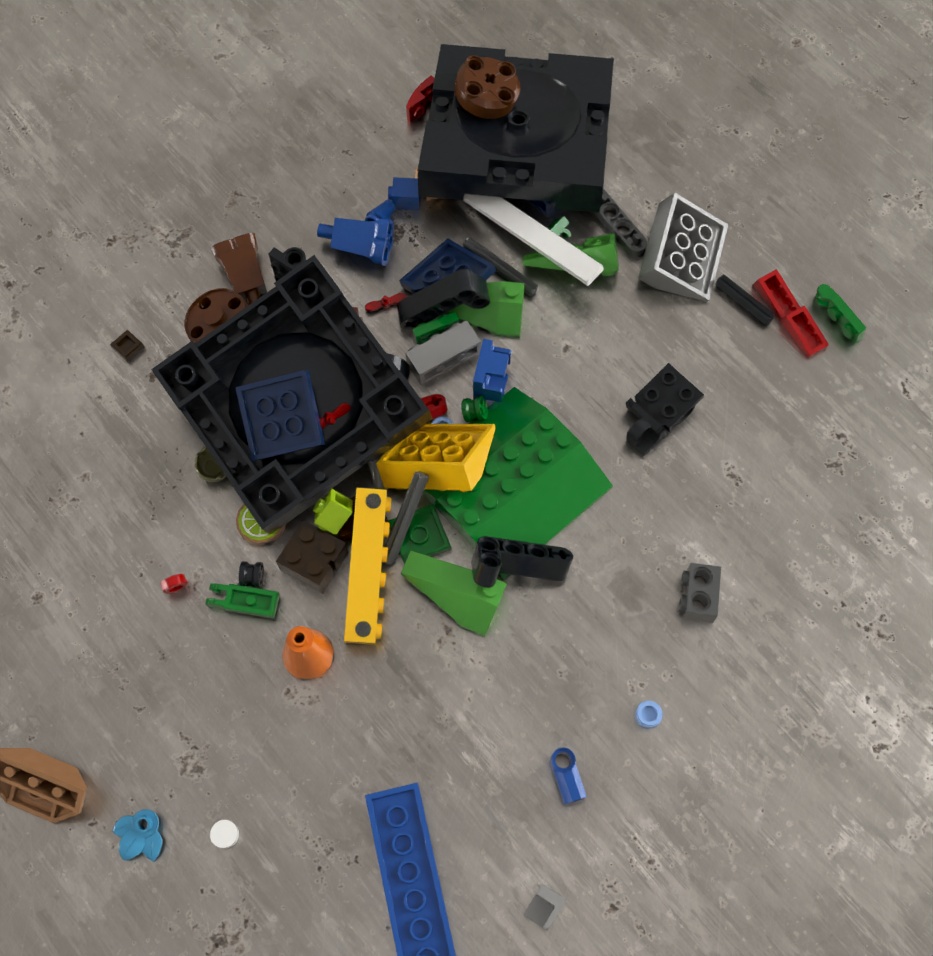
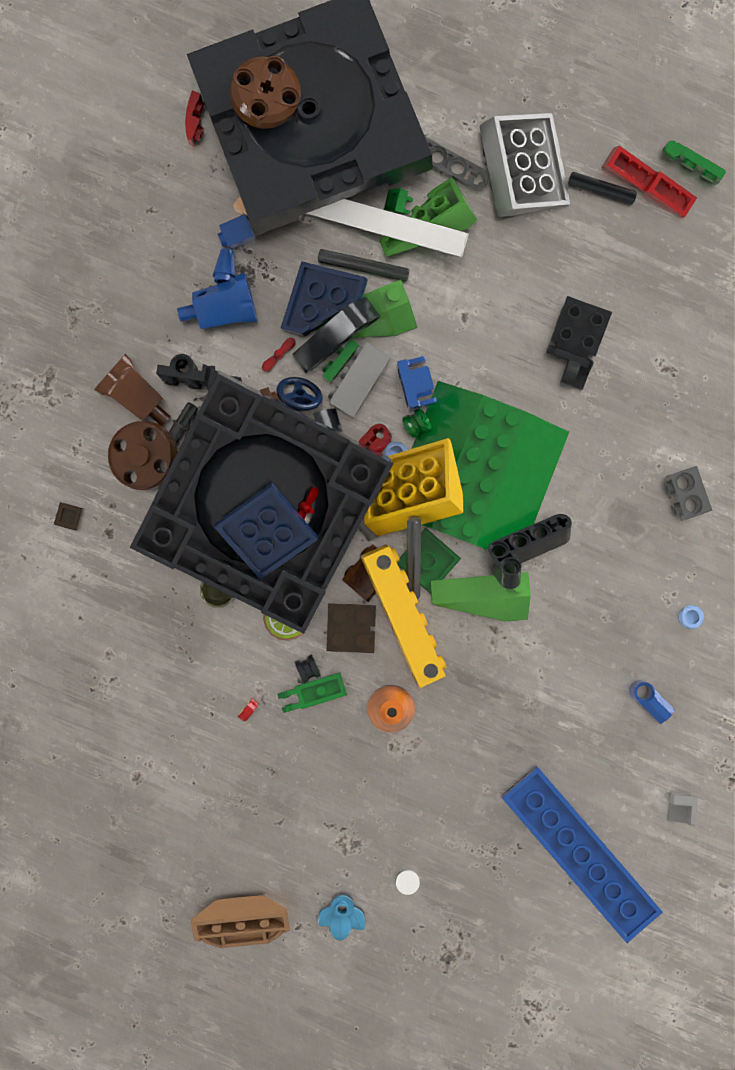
camera: 30 degrees left, 20 degrees up
lime brick [313,488,353,535] -> none
none -> dark blue piece [276,377,322,412]

